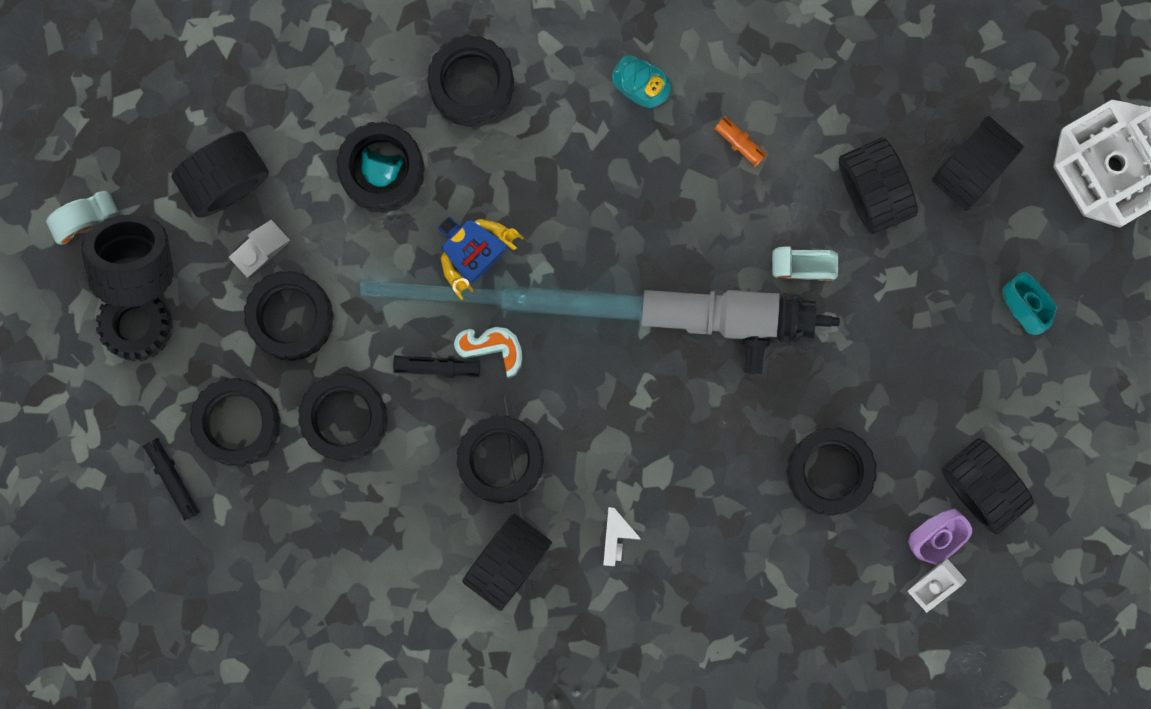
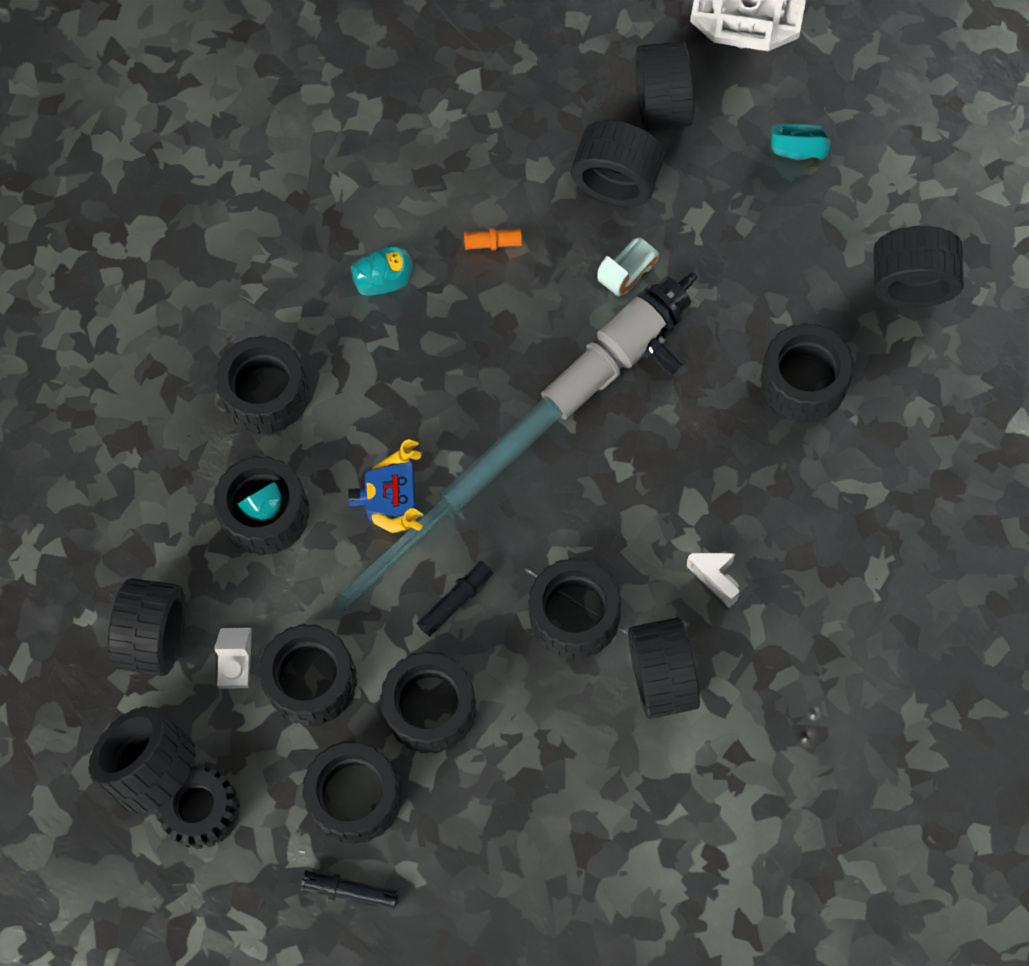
camera: 45 degrees left, 15 degrees down
light aqua animal [46,191,119,245] -> none
light aqua animal [454,327,523,379] -> none
white slope [907,559,967,613] -> none
lavender piece [908,508,972,565] -> none

